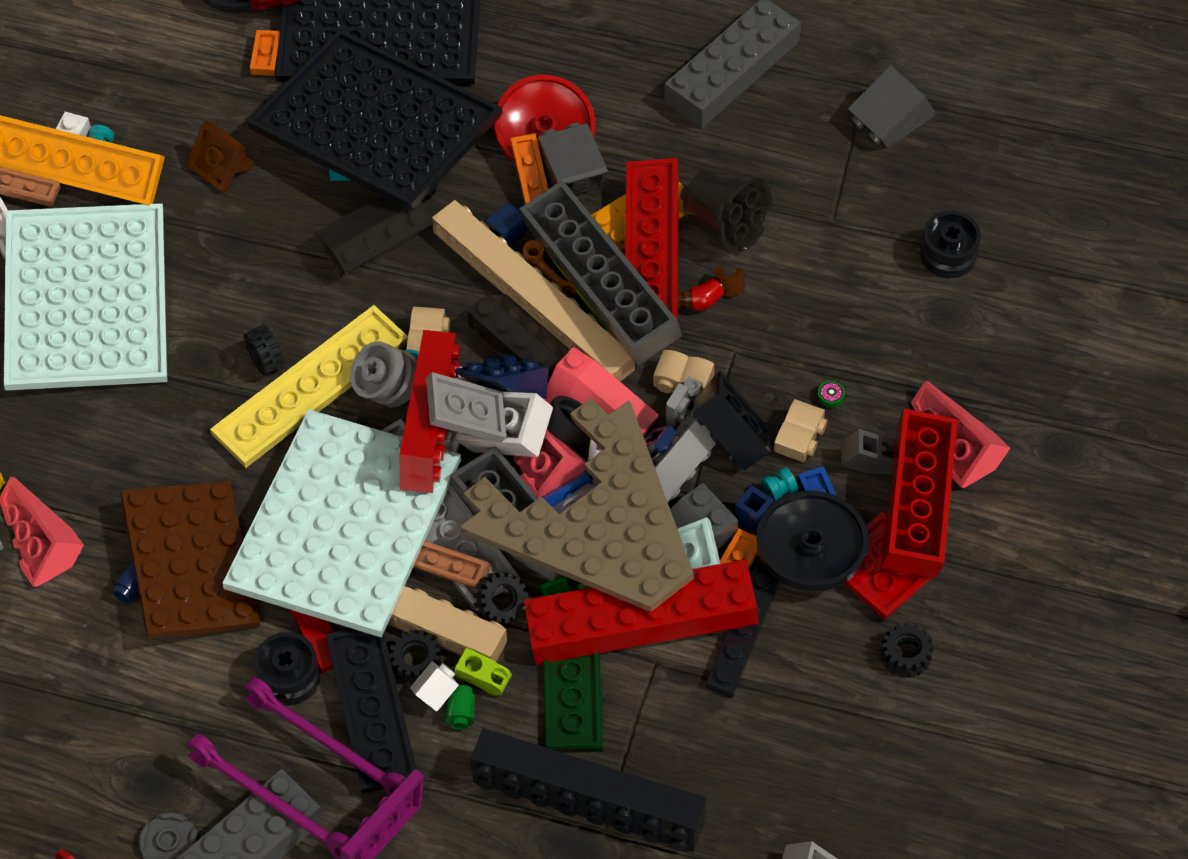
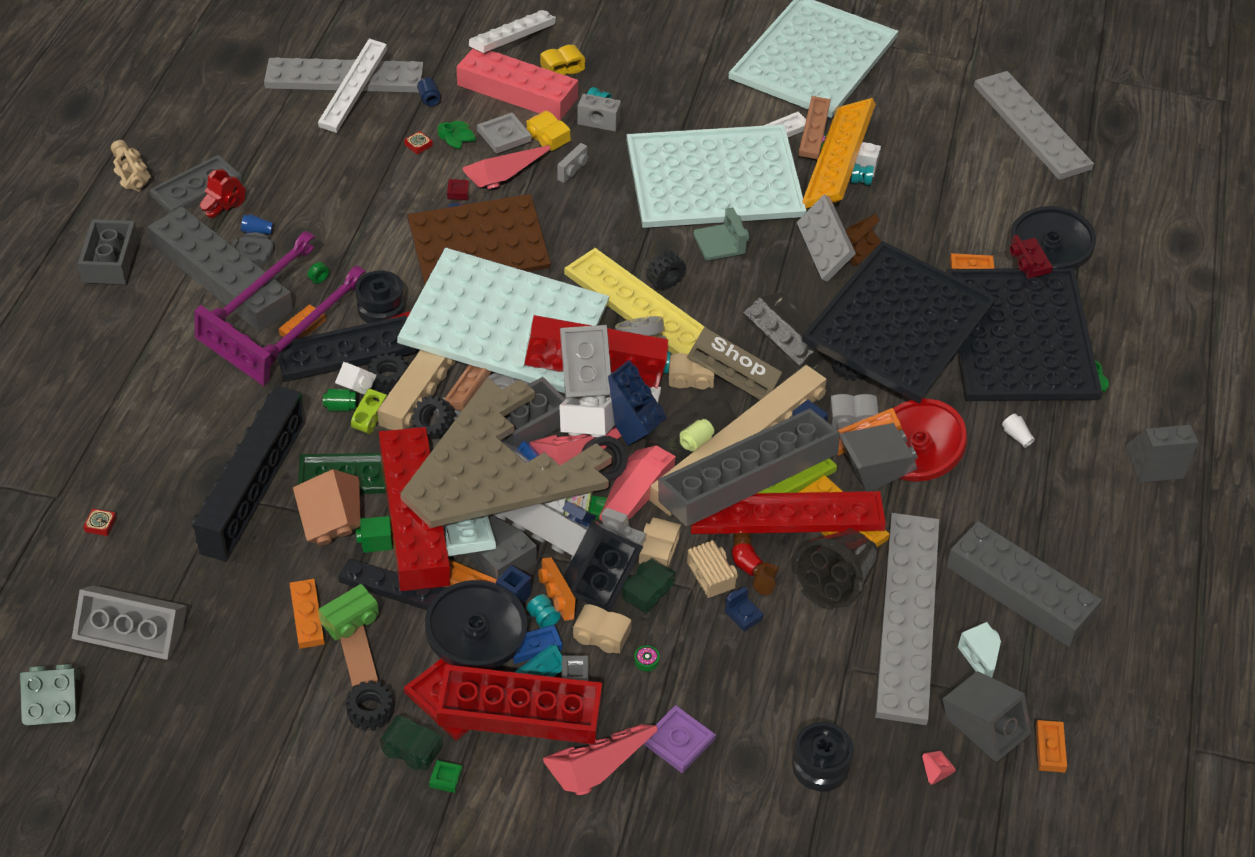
camera: 85 degrees right, 10 degrees down
none -> blue cone [241,214,273,235]
none -> orange plate [279,304,326,339]
none -> orange plate [290,579,325,649]
none -> nougat slope [293,469,360,546]
none -> green tile [307,262,329,284]
none -> bright green brick [318,584,379,641]
none -> nougat tile [340,625,378,687]
none -> green brick [356,516,392,553]
none -> clear green brick [380,715,443,771]
none -> green tile [429,760,463,793]
none -> dark red plate [447,179,469,200]
none -> teal plate [514,644,562,677]
none -> orange plate [538,557,576,621]
none -> light grey plate [557,143,588,183]
none -> clear green brick [622,558,676,613]
none -> medium lavender tile [644,705,716,773]
none -> yellowish green brick [680,419,714,451]
none -> dark tan brick [687,327,782,400]
none -> tan brick [687,540,738,598]
none -> sand green bracket [693,207,749,260]
none -> dark blue bracket [725,587,764,632]
none -> light grey plate [797,195,856,282]
none -> light grey brick [830,394,878,429]
none -> light grey plate [875,513,939,725]
none -> coral slope [922,751,956,785]
none -> light aqua slope [958,622,1001,678]
none -> white cone [1002,414,1035,448]
none -> orange plate [1035,720,1067,773]

